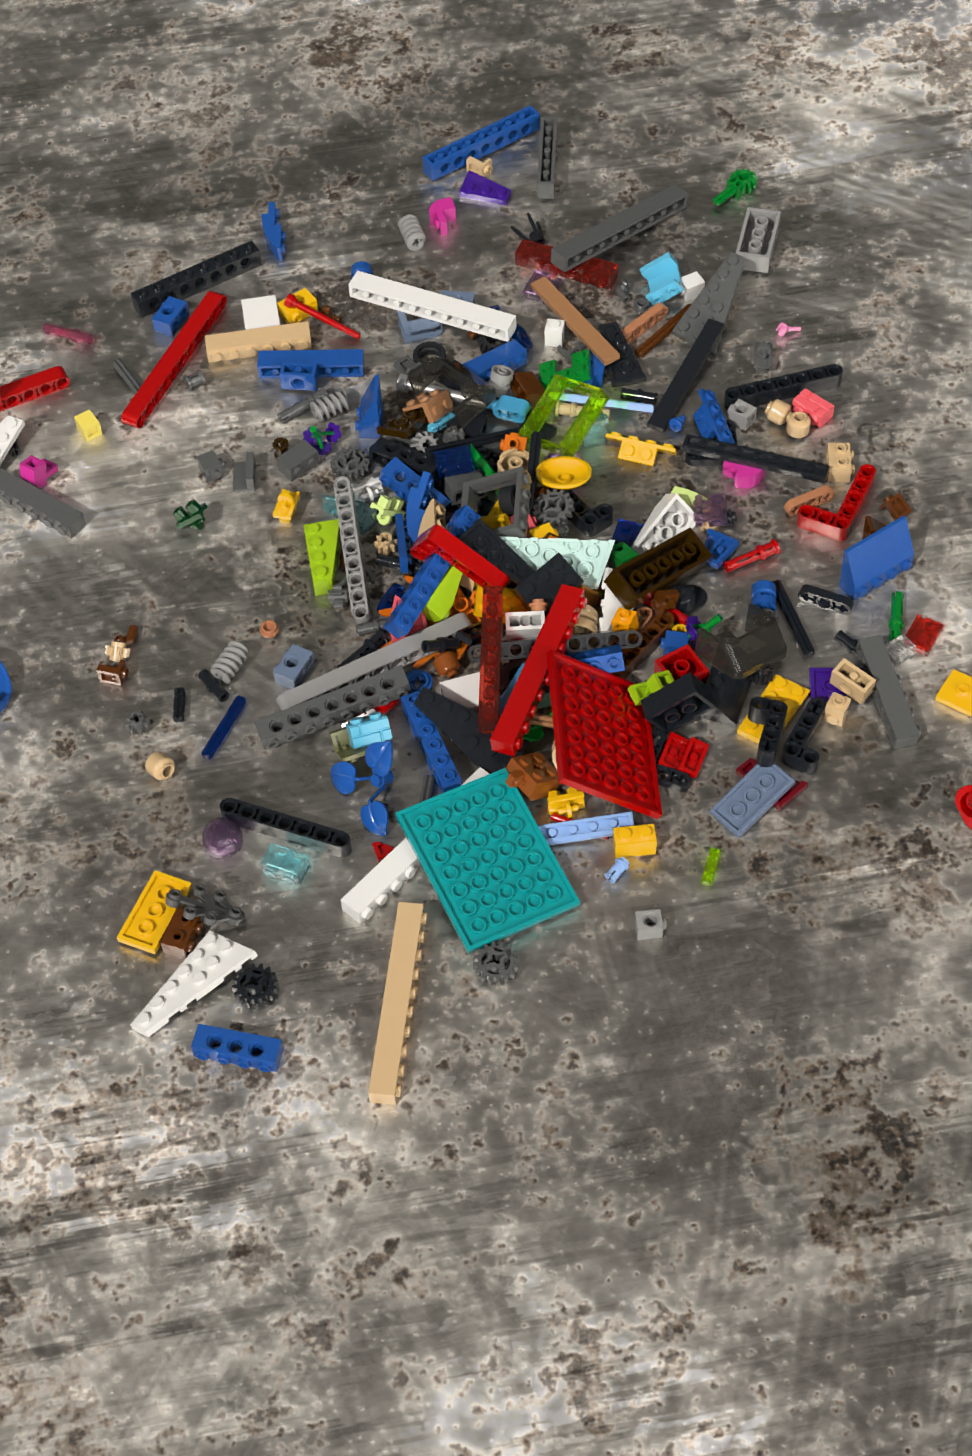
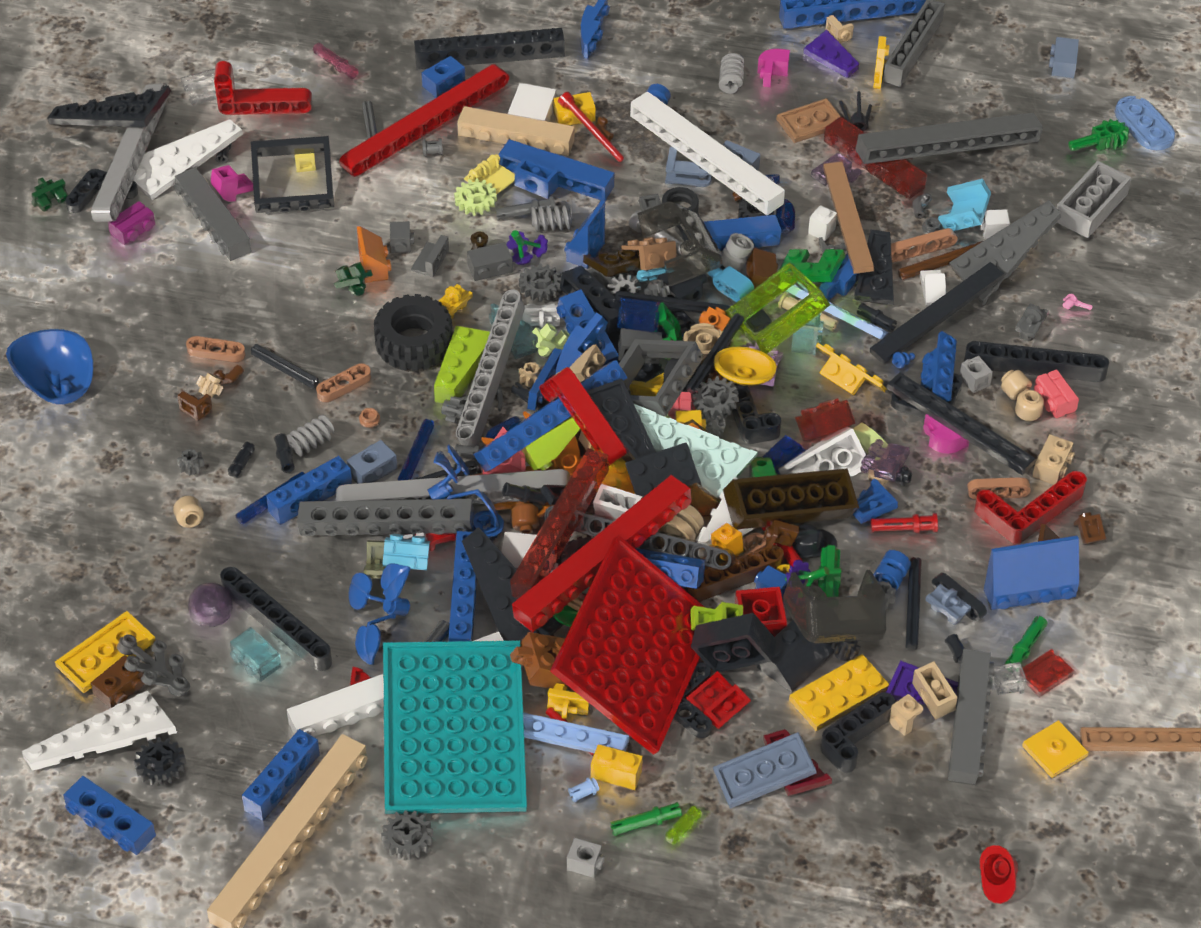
camera: 20 degrees right, 5 degrees down
nougat plate [529,599,548,612] -> none
black beam [748,697,788,767] -> none
none -> nougat beam [186,336,245,363]
none -> blue brick [242,729,320,821]
none -> black window [251,136,334,214]
none -> black axle [251,344,319,389]
none -> blue brick [266,456,352,525]
none -> nougat beam [316,364,371,402]
none -> orange slope [357,226,391,283]
none -> black tyre [374,294,453,371]
none -> clear blue axle [398,419,434,481]
none -> blue plant [427,444,498,527]
none -> yellowish green gear [454,178,497,216]
none -> light yellow hinge [464,154,515,194]
none -> green pin [610,802,682,837]
none -> medium nougat tile [776,98,845,143]
none -> clear red brick [795,398,856,441]
none -> green piece [818,545,841,609]
none -> yellow wing [873,36,889,89]
none -> white slope [920,270,946,305]
none -> sand blue hips [925,584,971,625]
none -> sand blue brick [1049,37,1079,78]
none -> medium blue tile [1115,96,1175,150]

